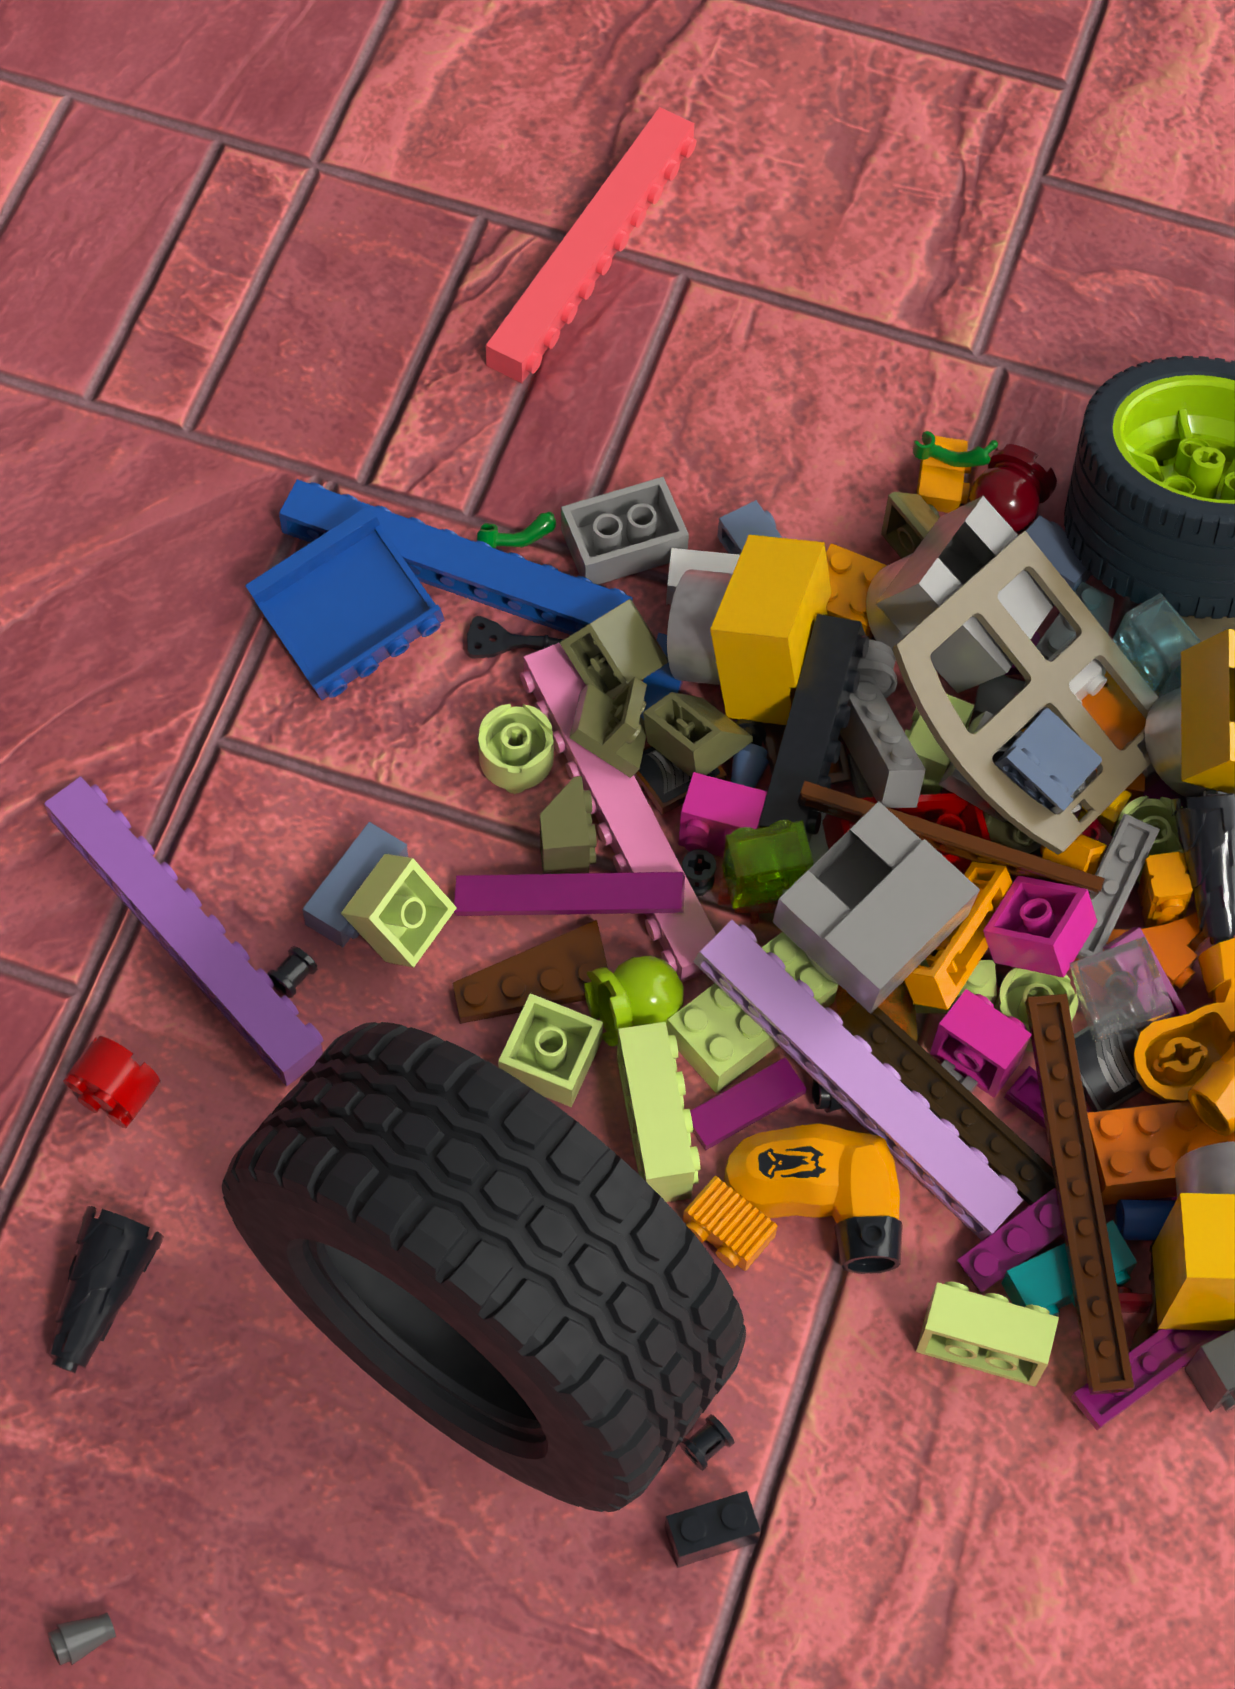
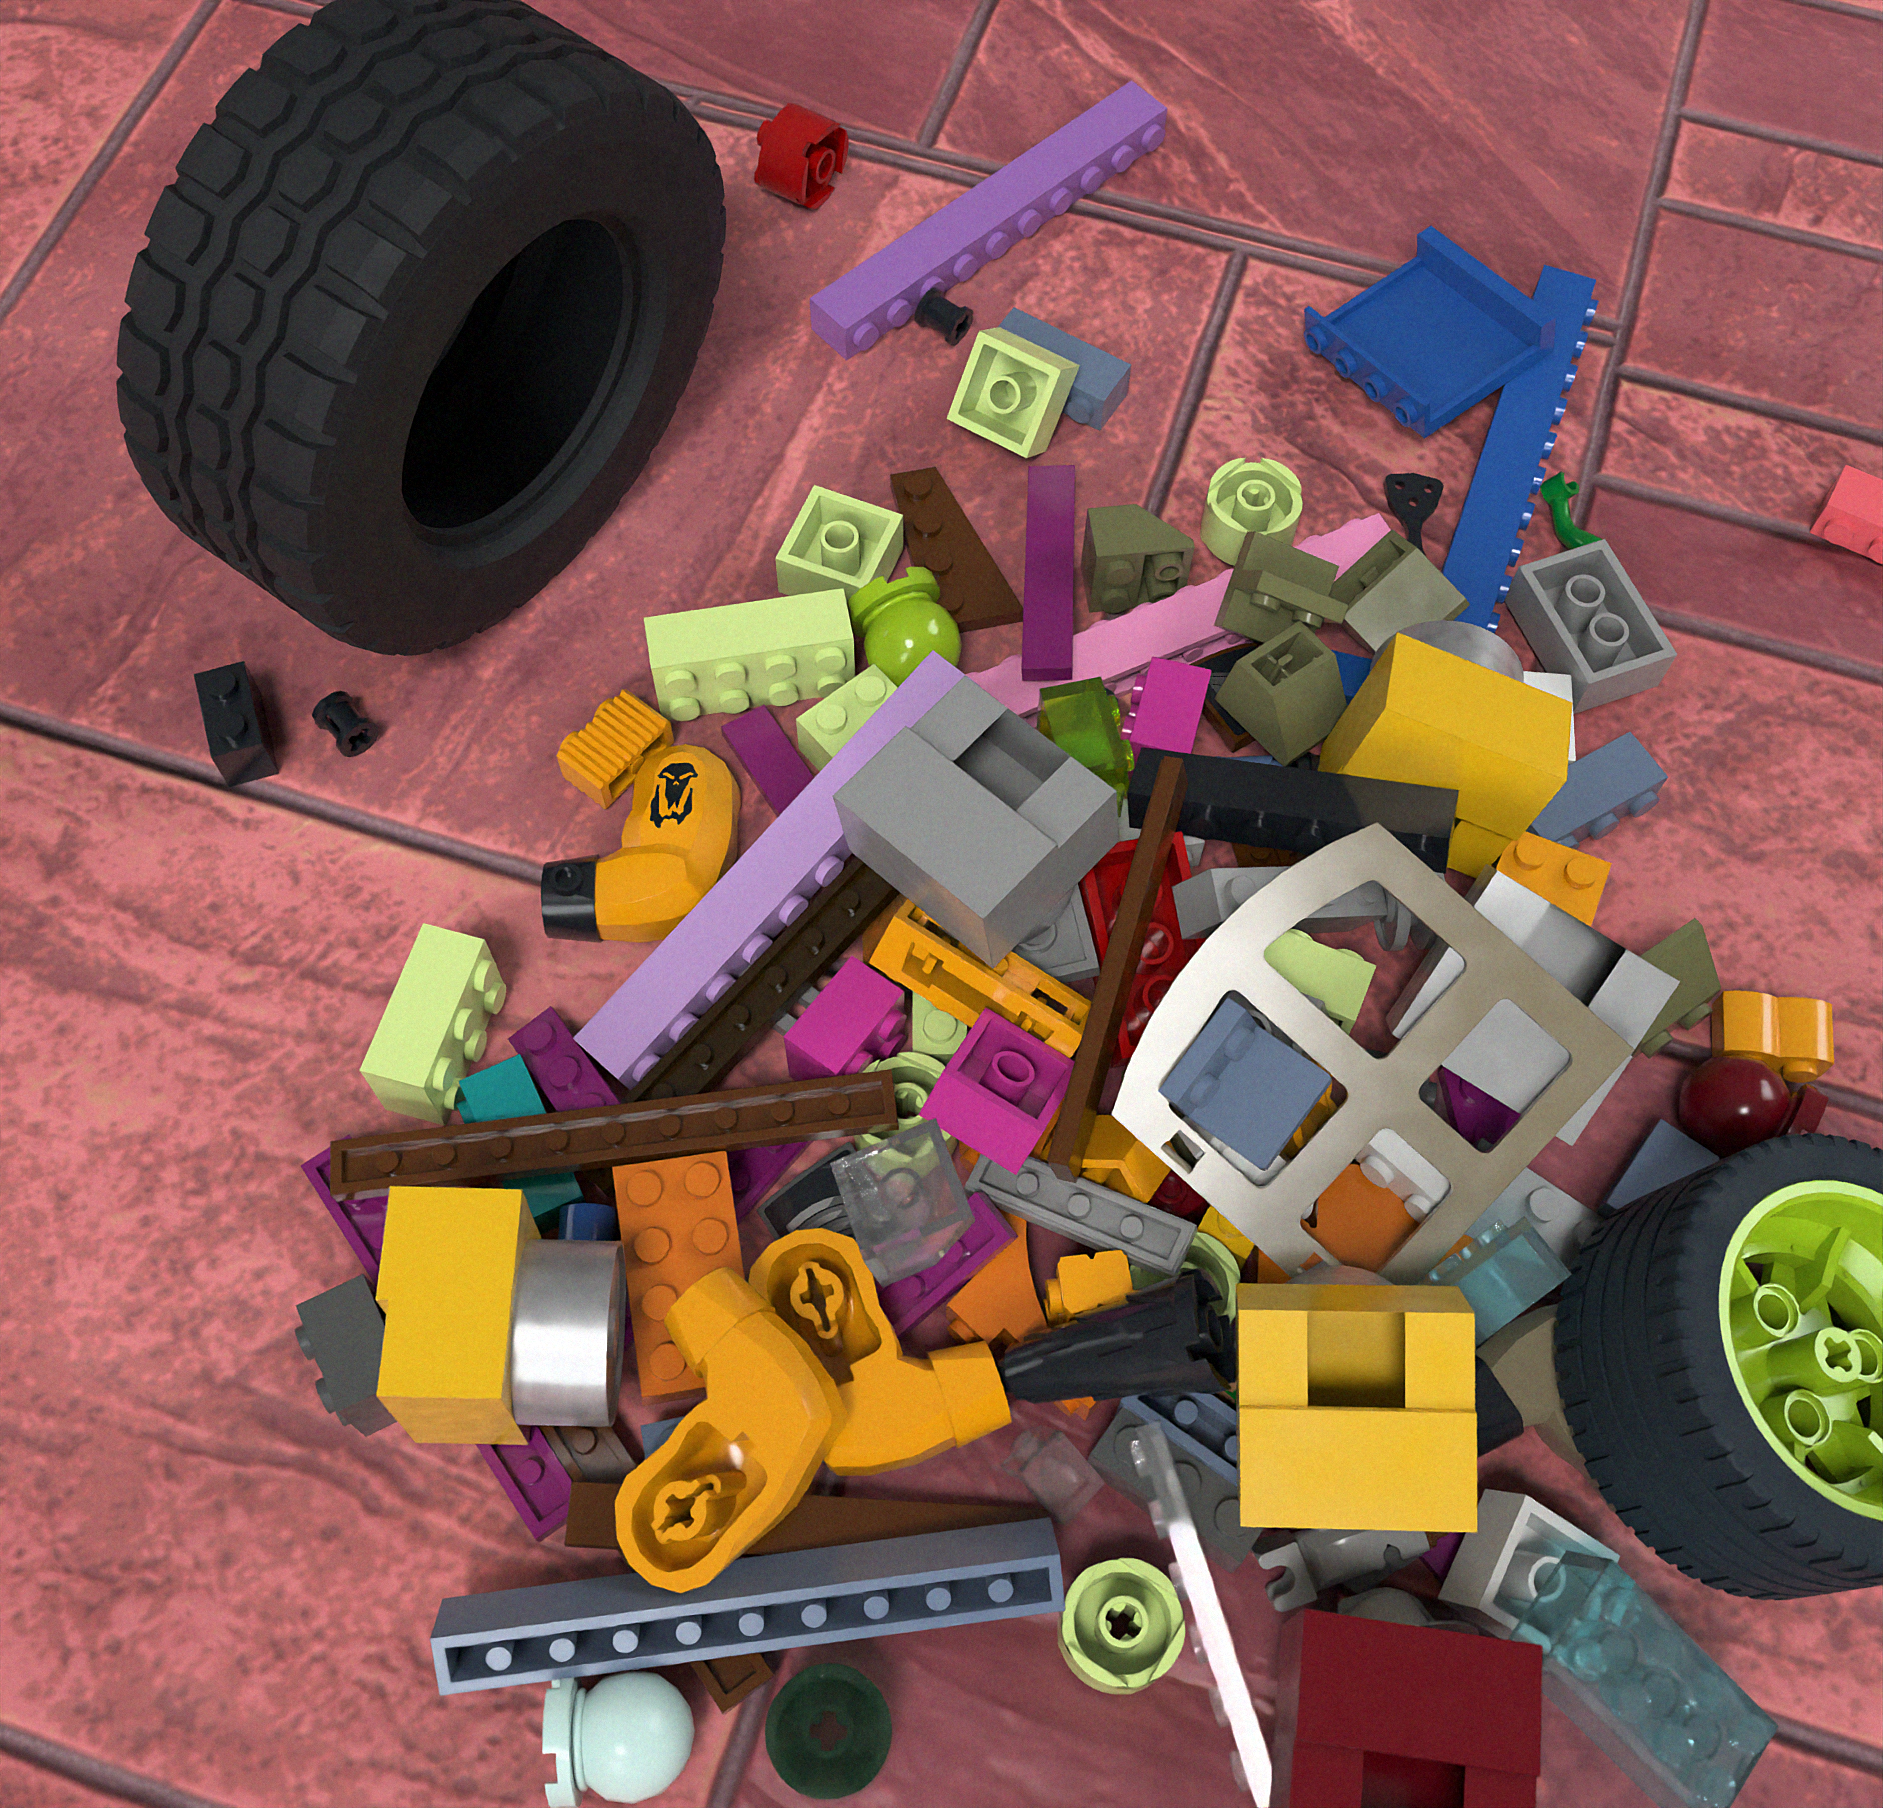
camera: 90 degrees right, 0 degrees up
green piece [912,431,998,468] -> none

